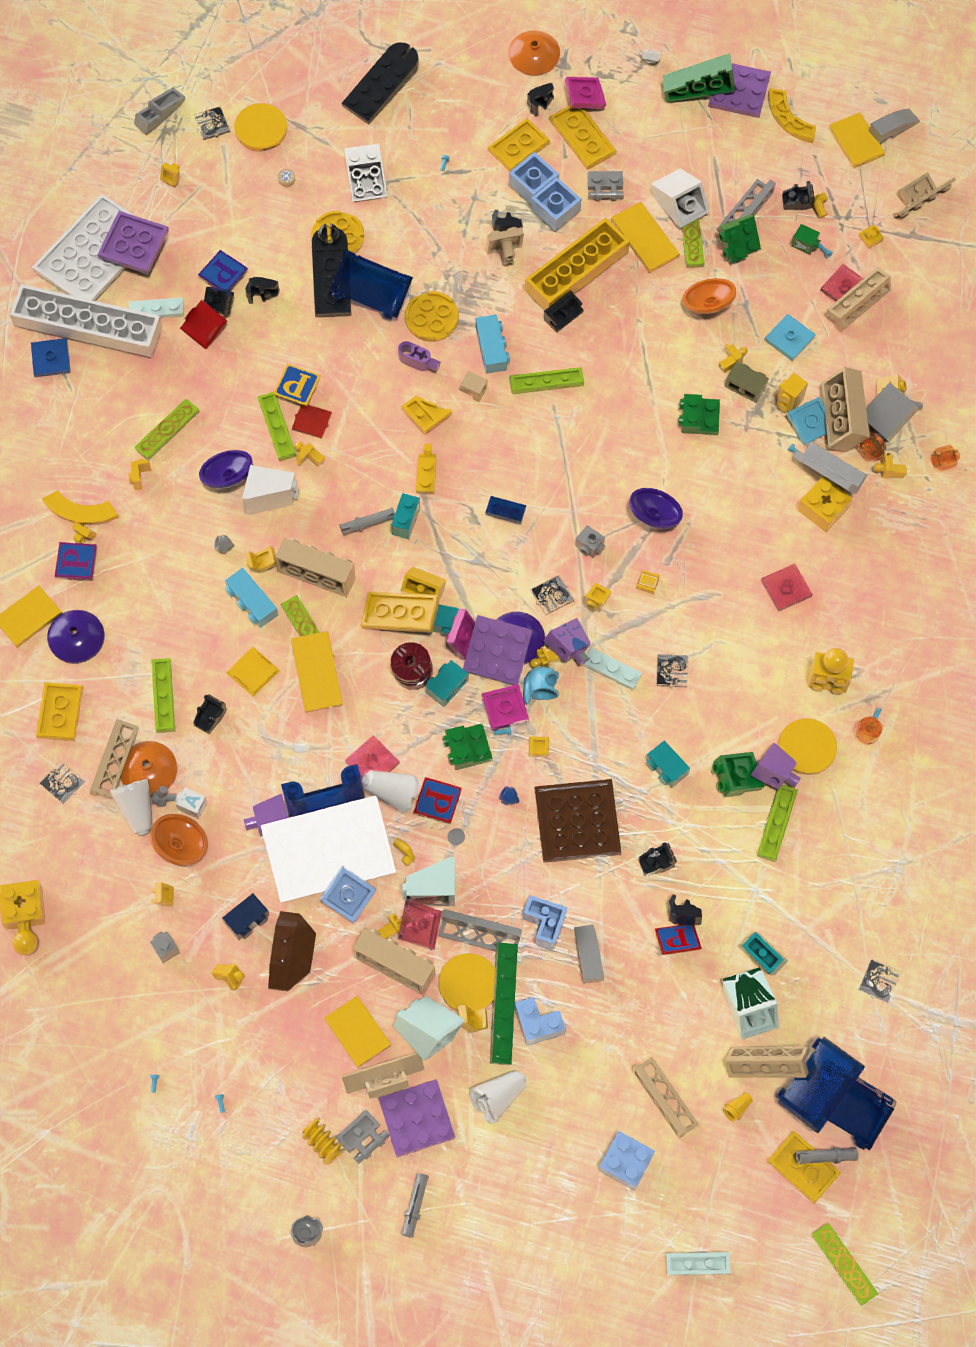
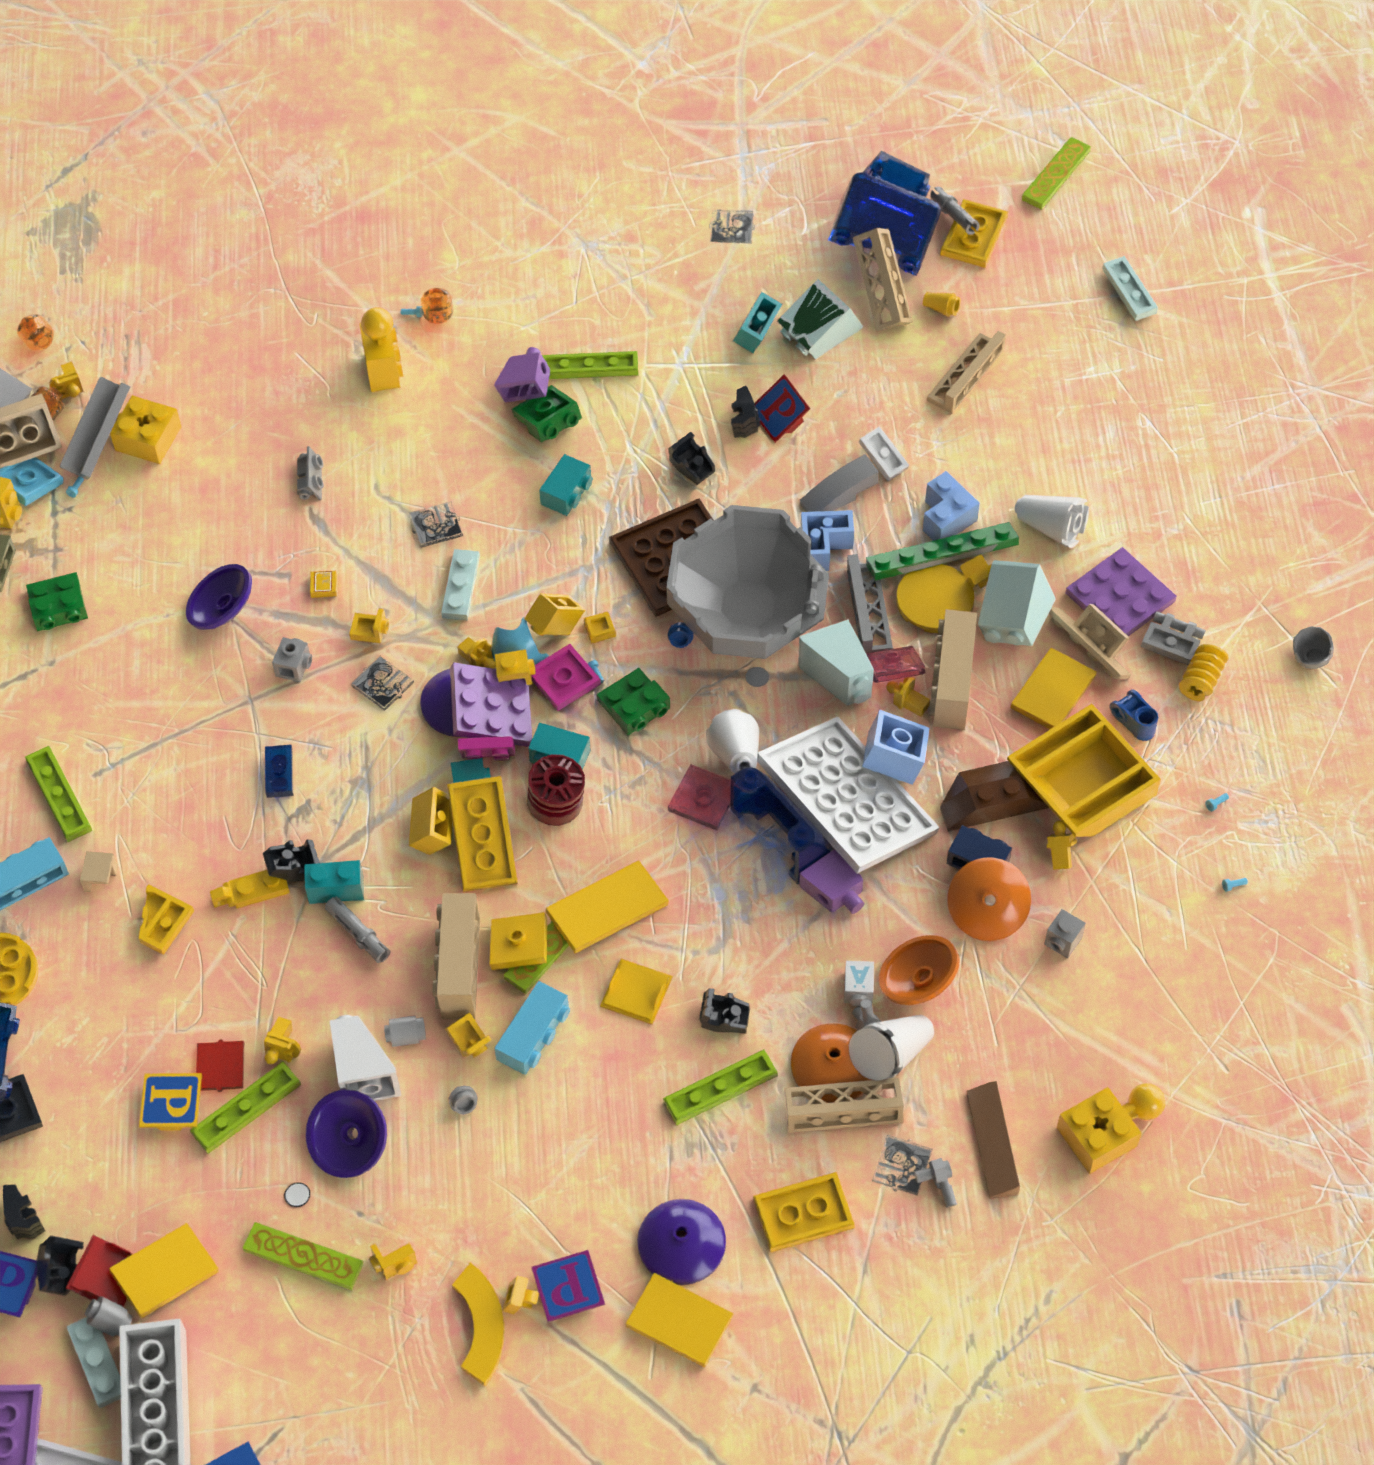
camera: 110 degrees left, 10 degrees down
yellow tile [151,882,174,907] -> none
yellow arm [393,838,415,866] -> none
medium lavender piece [398,341,441,371] -> none
light grey pin [401,1173,429,1238] -> none
piece [413,777,462,824] -> none
medium lavender torso [543,618,590,665] -> none
light blue brick [598,1131,655,1191] -> none
clear pink plate [761,563,813,612] -> none
yellow tile [779,718,837,774] -> none
none -> light grey brick [85,1296,132,1337]
none -> yellow tile [110,1223,219,1319]
none -> black hand [262,840,320,881]
none -> white sticker [284,1182,311,1207]
none -> light grey hinge [297,446,324,500]
none -> light grey brick [384,1015,426,1047]
none -> yellow plate [490,912,547,970]
none -> yellow bracket [495,649,536,685]
none -> yellow brick [524,593,585,636]
none -> light grey windscreen [667,505,829,659]
none -> white sticker [849,1028,895,1081]
none -> white plate [858,426,910,481]
none -> light grey piece [914,1158,957,1208]
none -> orange dish [947,857,1031,941]
none -> medium nougat slope [967,1081,1020,1199]
none -> yellow slope [1007,703,1161,837]
none -> blue piece [1109,689,1158,741]

